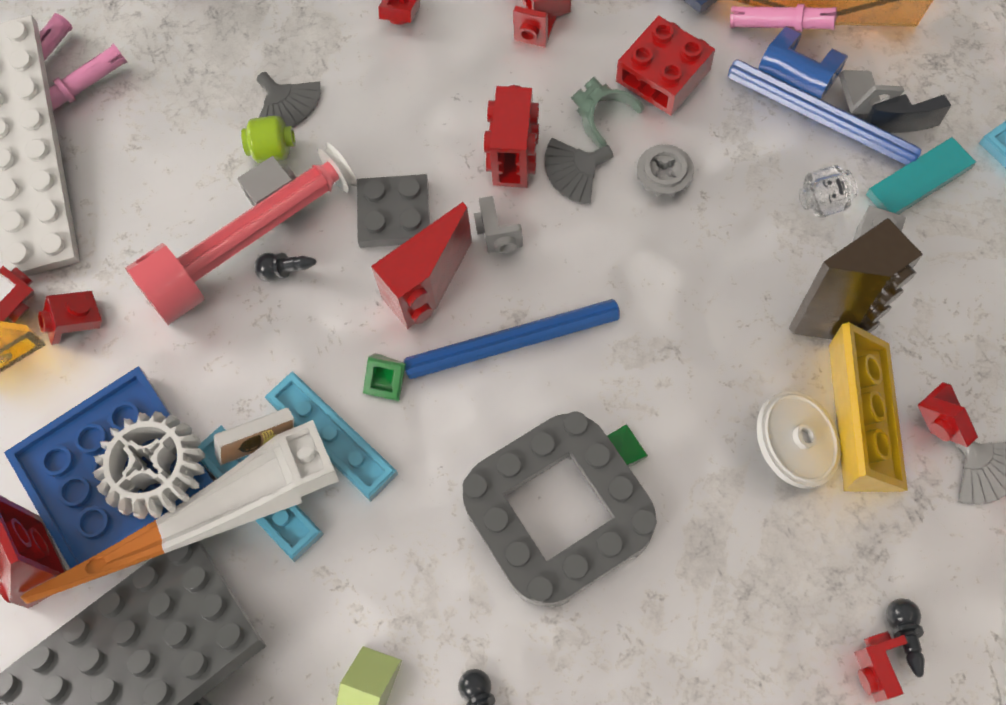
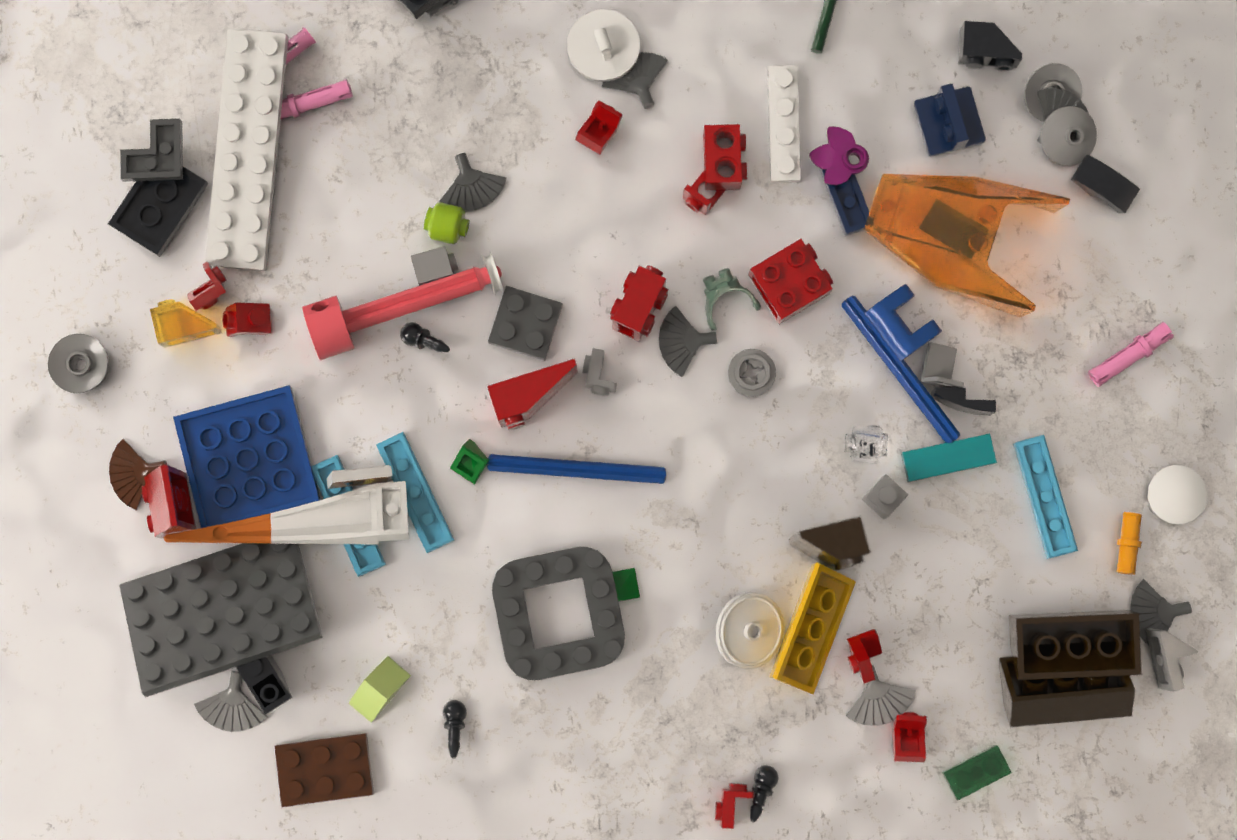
camera: 15 degrees right, 15 degrees up
white gear [92,411,205,519] -> none
bright pink pin [730,4,837,32] -> none

